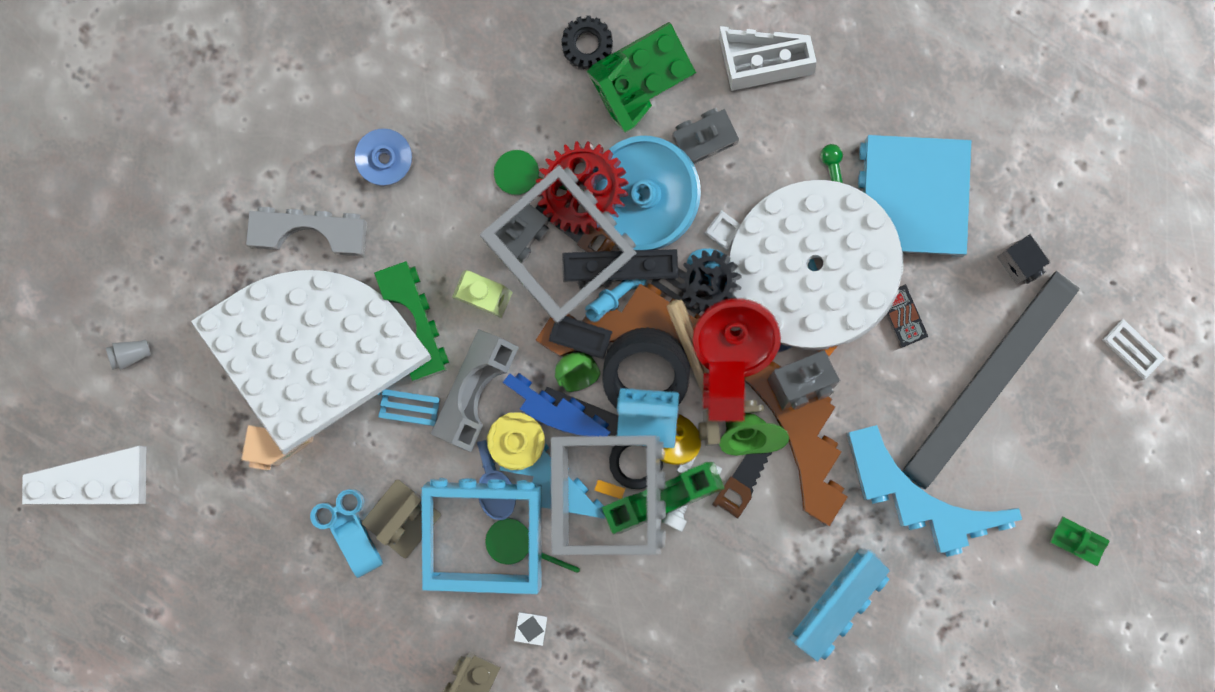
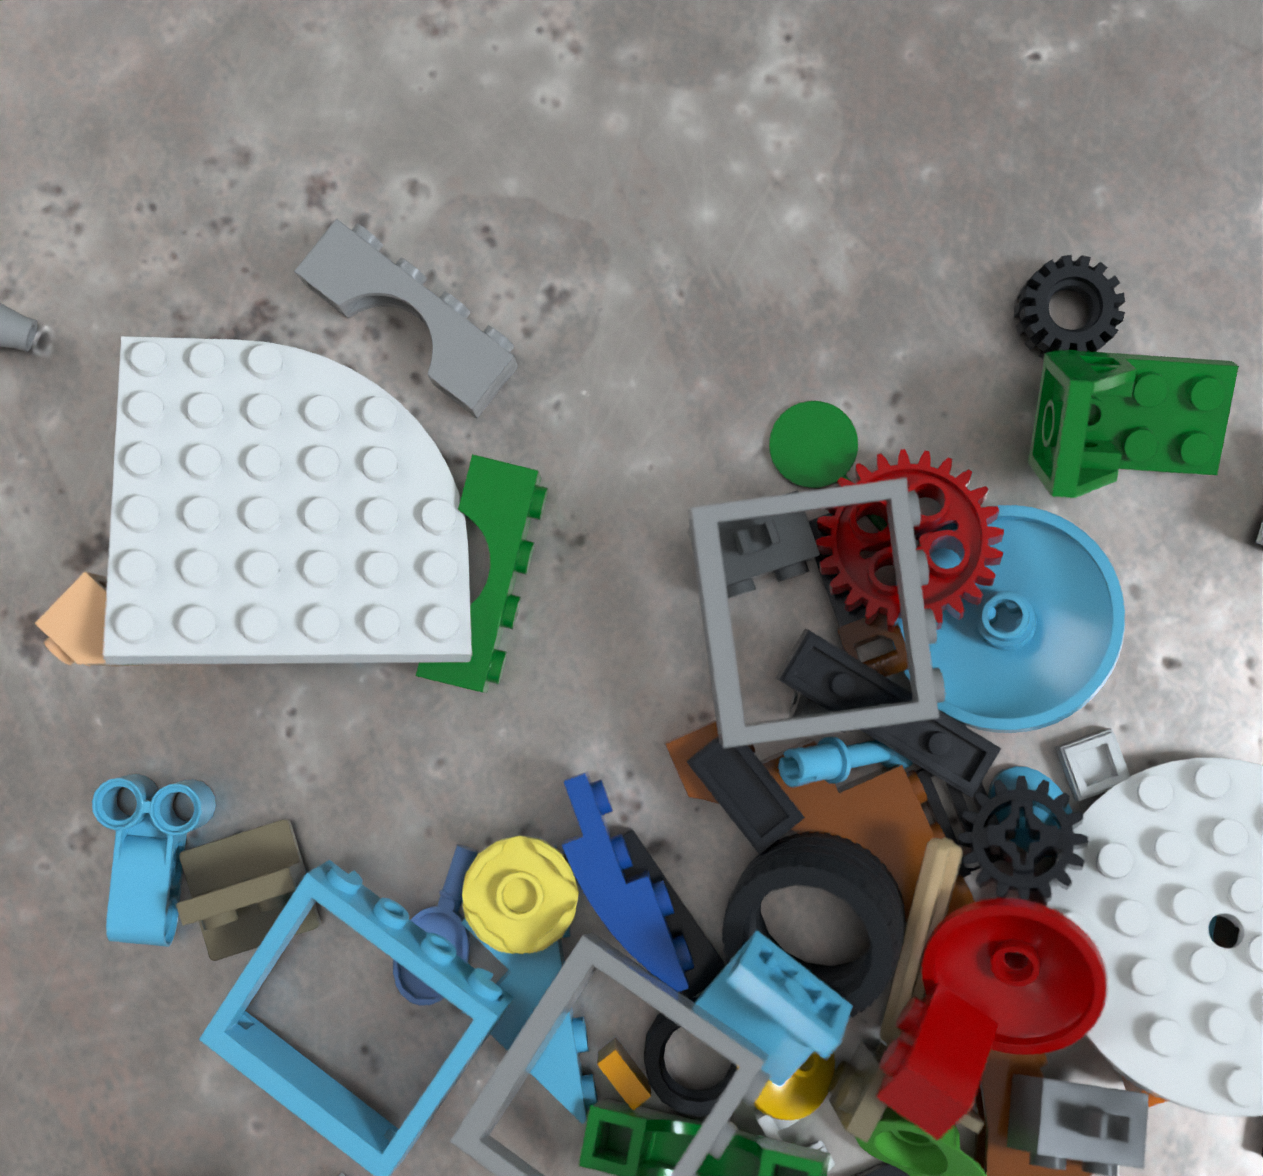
camera: 30 degrees right, 0 degrees up
medium blue dish [355,129,412,186] -> none
medium azure tile [378,389,440,426] -> none
light grey arch [431,329,519,452] -> none
yellowish green torso [452,270,513,319] -> none
green piece [485,518,580,573] -> none
bright green hair [554,352,601,392] -> none
dark grey brick [672,108,739,164] -> none

